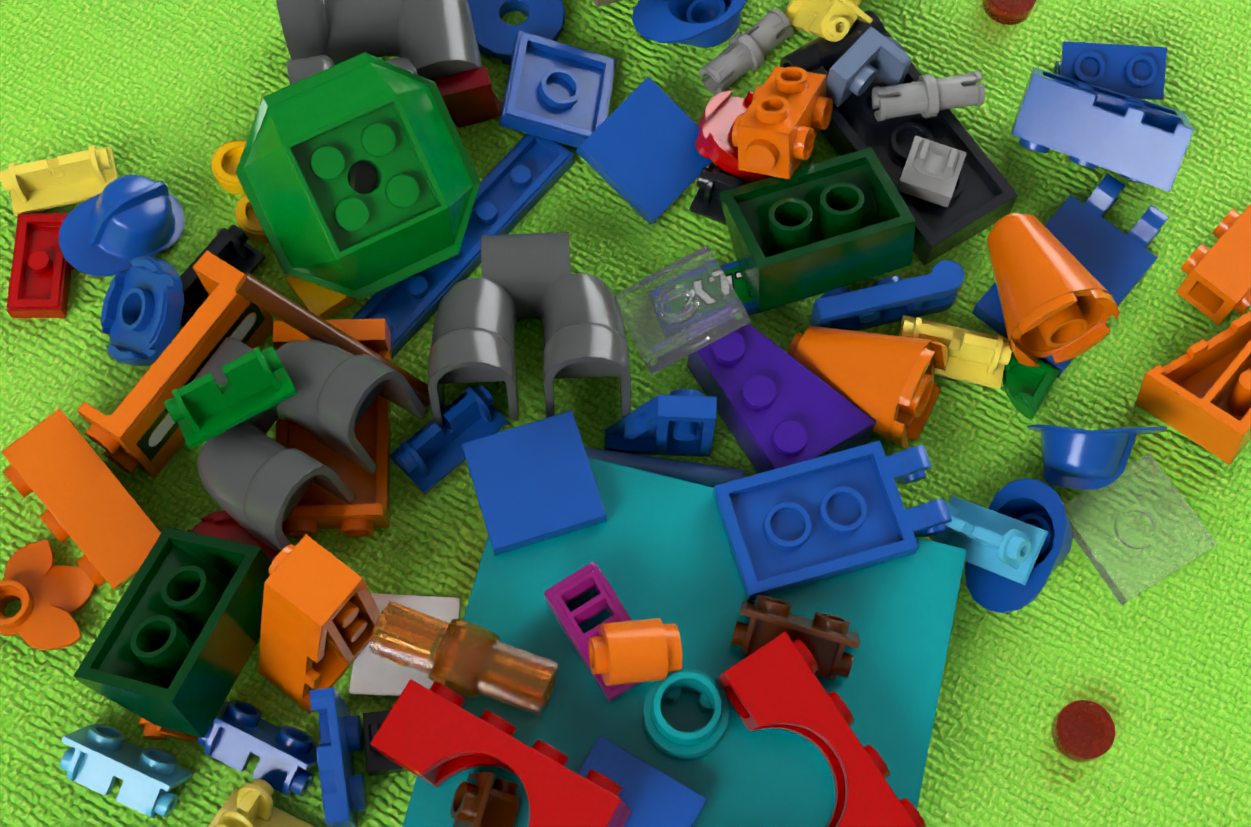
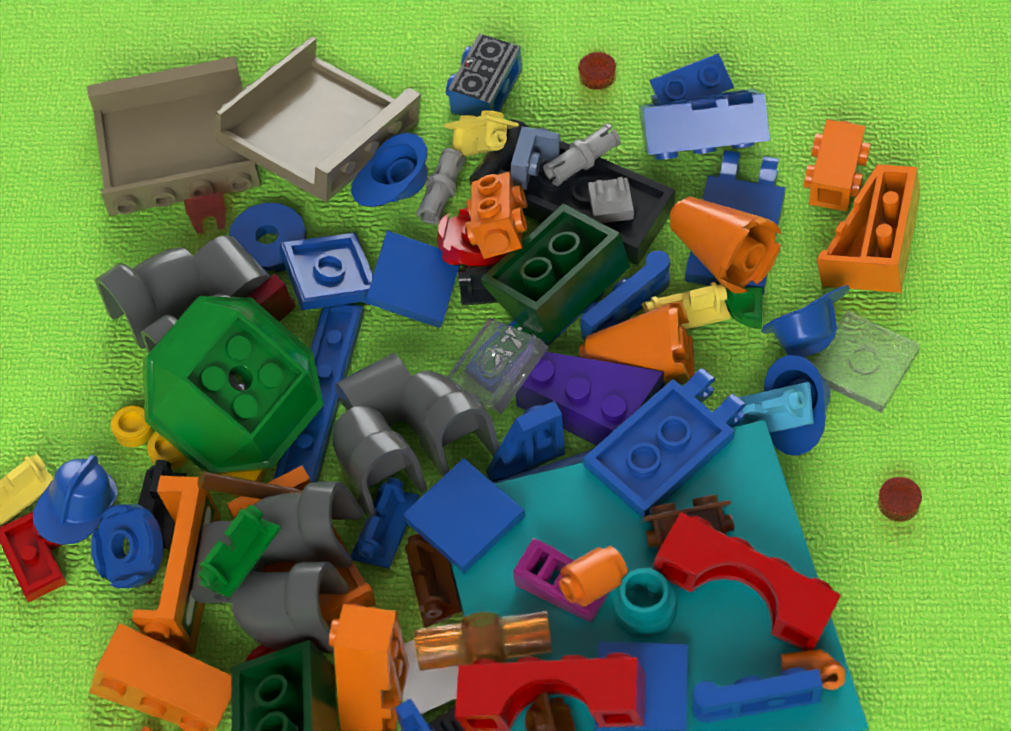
camera: 20 degrees left, 10 degrees down
none -> reddish brown hinge [405,534,462,628]

